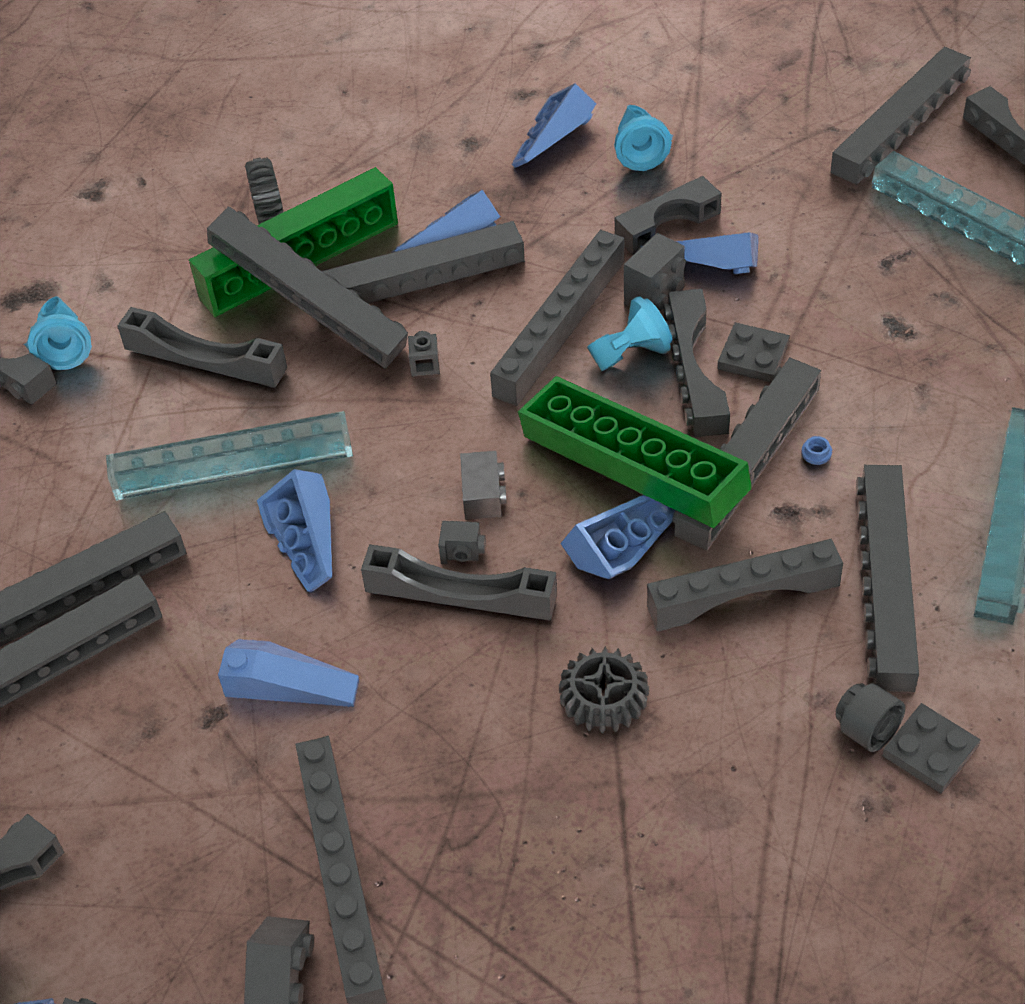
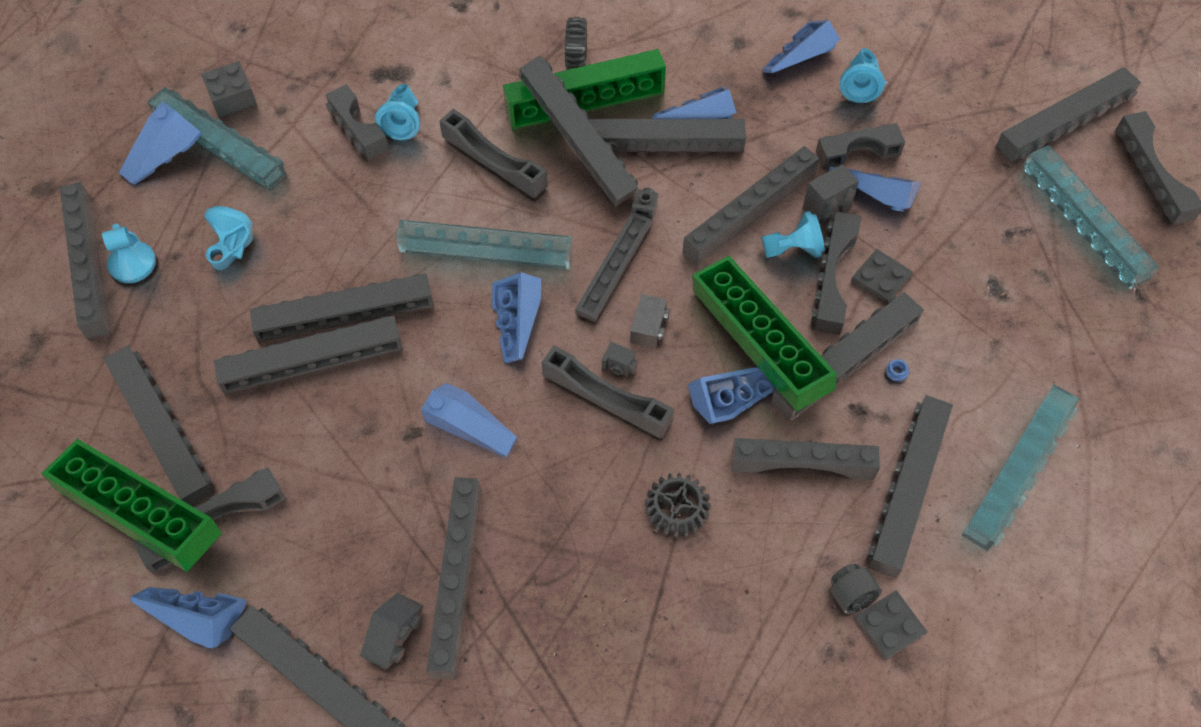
camera: 15 degrees right, 10 degrees up
none -> dark grey plate [575,212,652,322]

